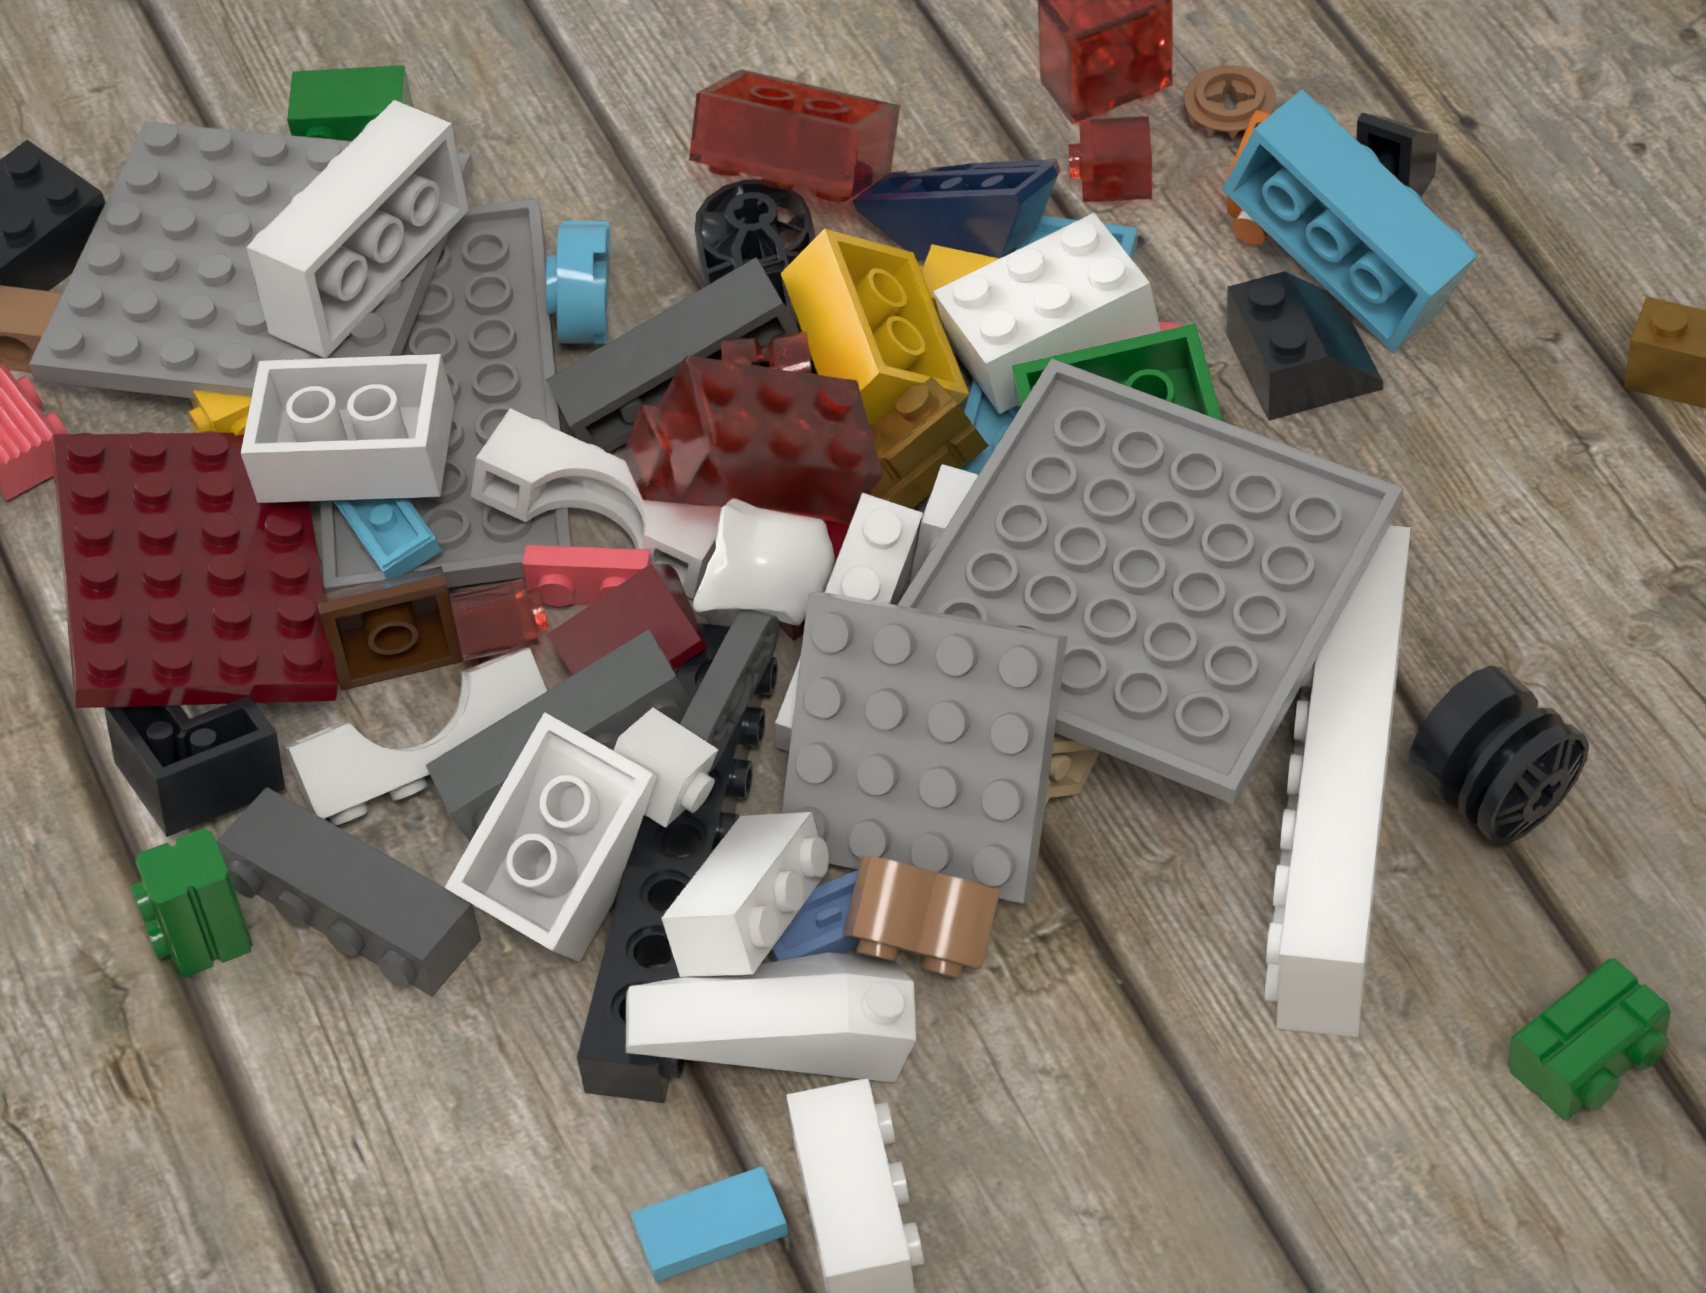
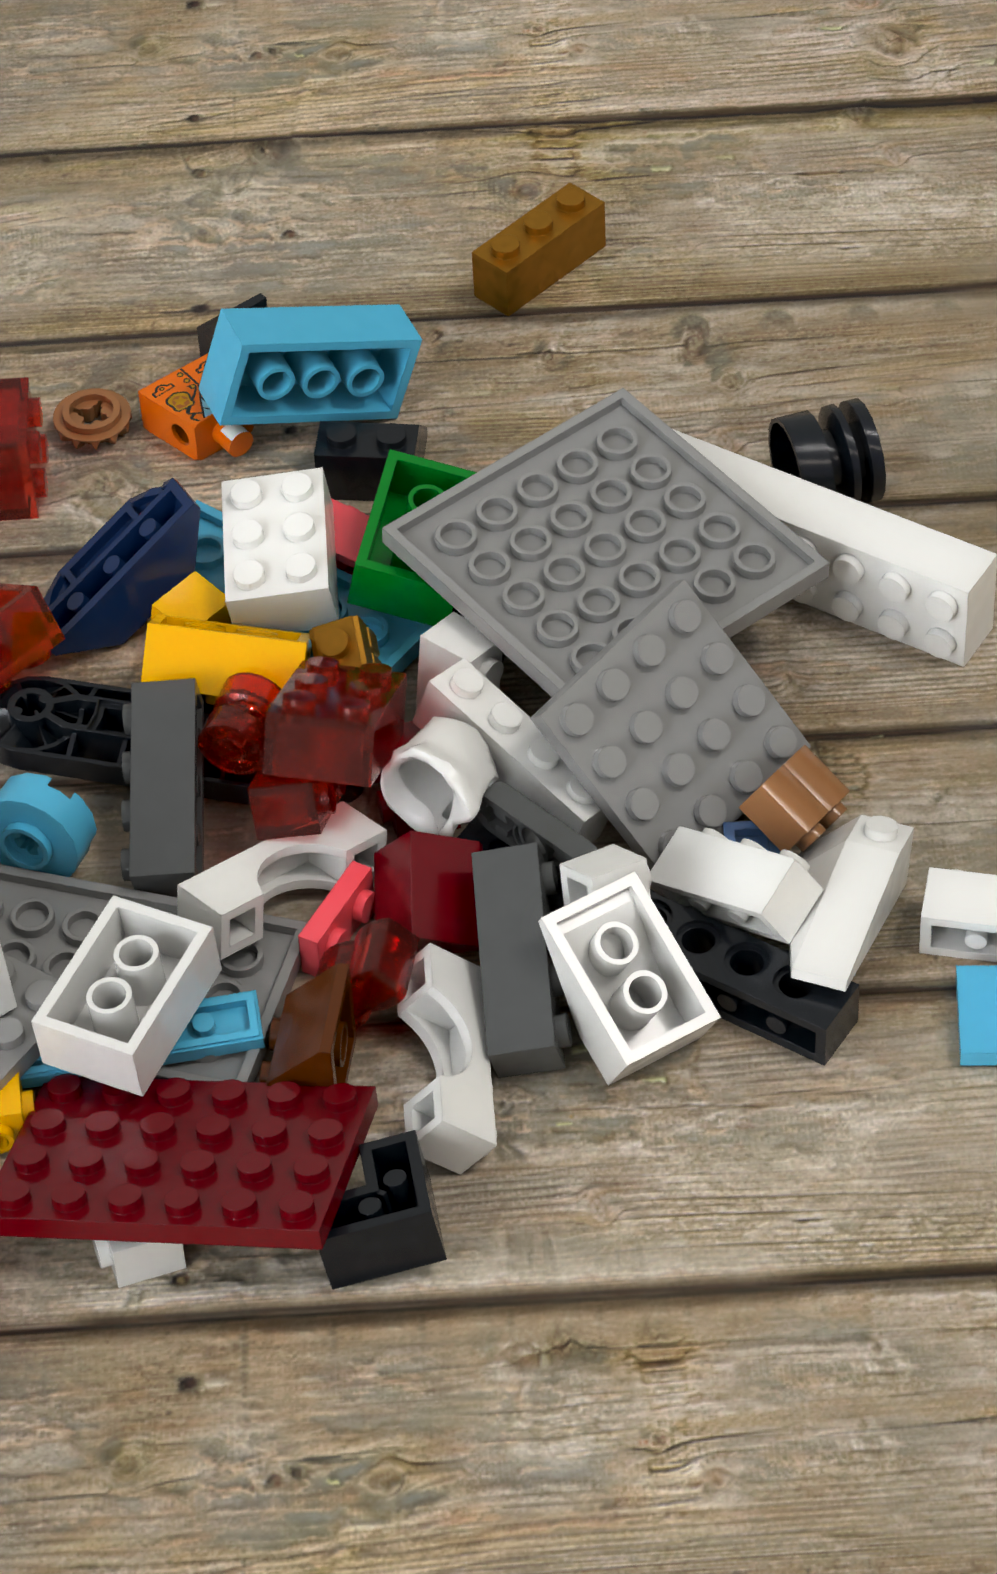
camera: 70 degrees left, 5 degrees down
green brick [130,828,253,978] -> none
dark grey brick [216,787,481,997] -> none
clear red brick [1068,116,1152,202] -> none

